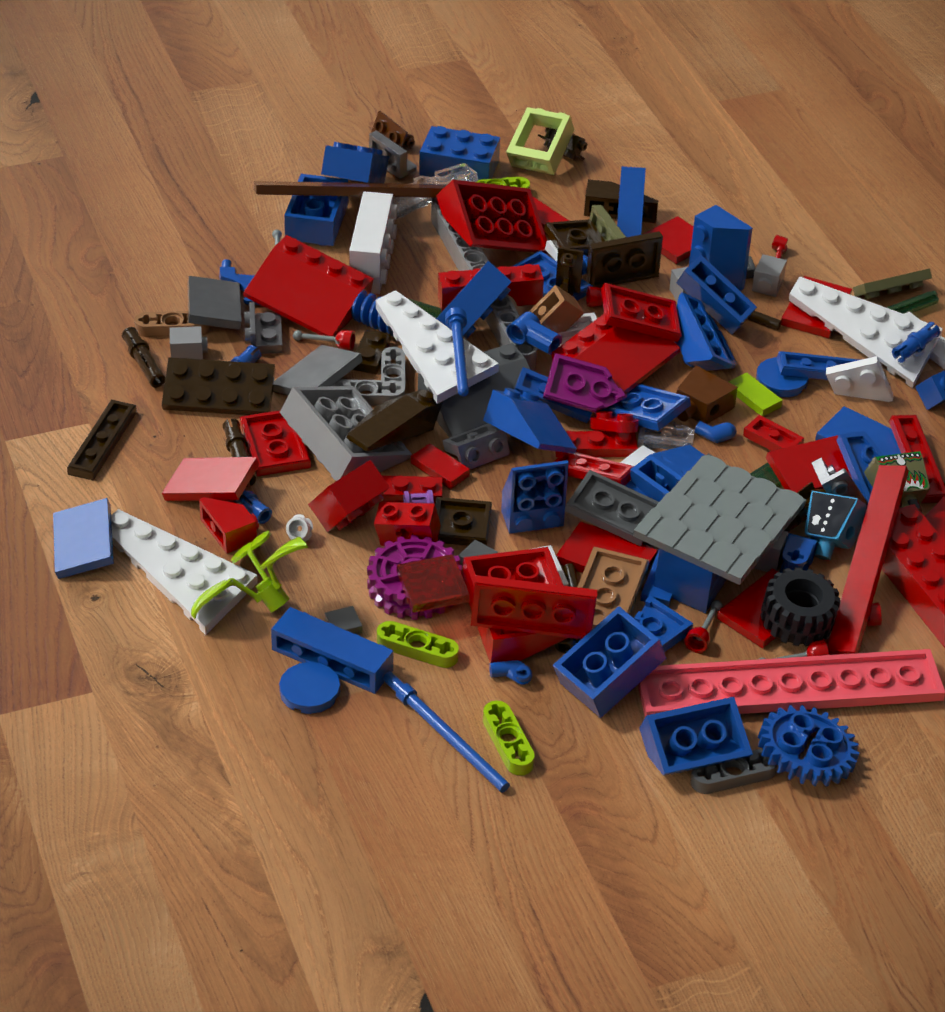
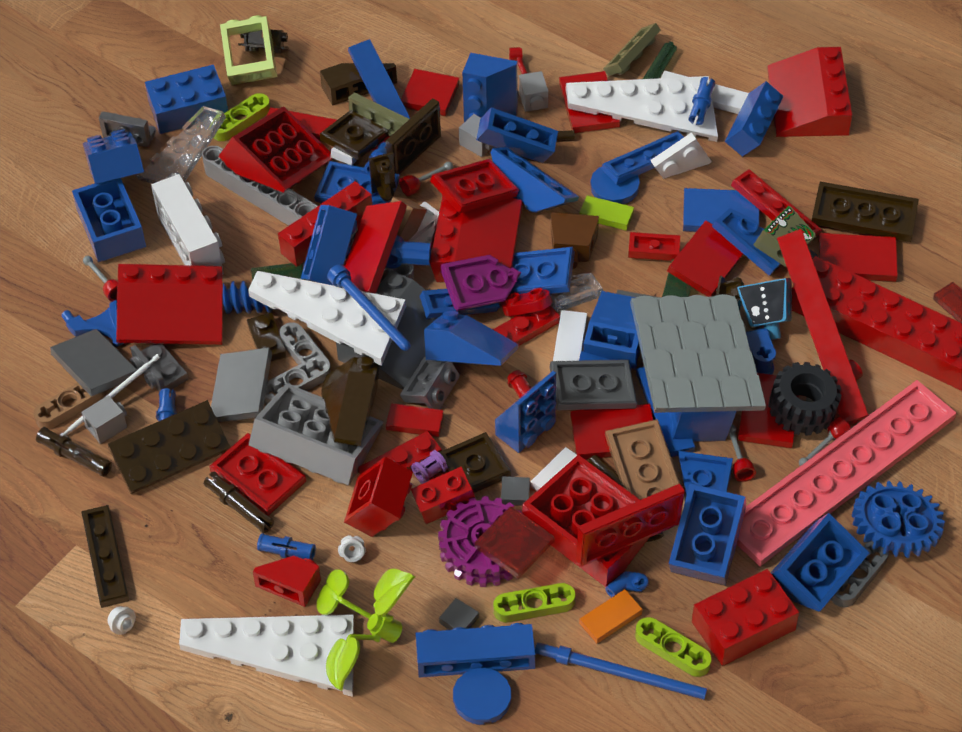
camera: 30 degrees left, 10 degrees up
tile [53,498,114,579] -> none
tile [162,457,260,501] -> none
reddish brown tile [254,181,447,198] -> none
hinge [293,330,356,351] -> none
reddish brown hinge [371,111,415,148] -> none
red tile [553,452,634,486] -> none
blue arm [695,421,737,443] -> none
flat silver bracket [812,458,867,504] -> none
none -> white piece [60,354,160,436]
none -> white plate [108,606,136,635]
none -> red tile [345,201,407,294]
none -> orange tile [579,589,643,644]
none -> red brick [692,569,799,666]

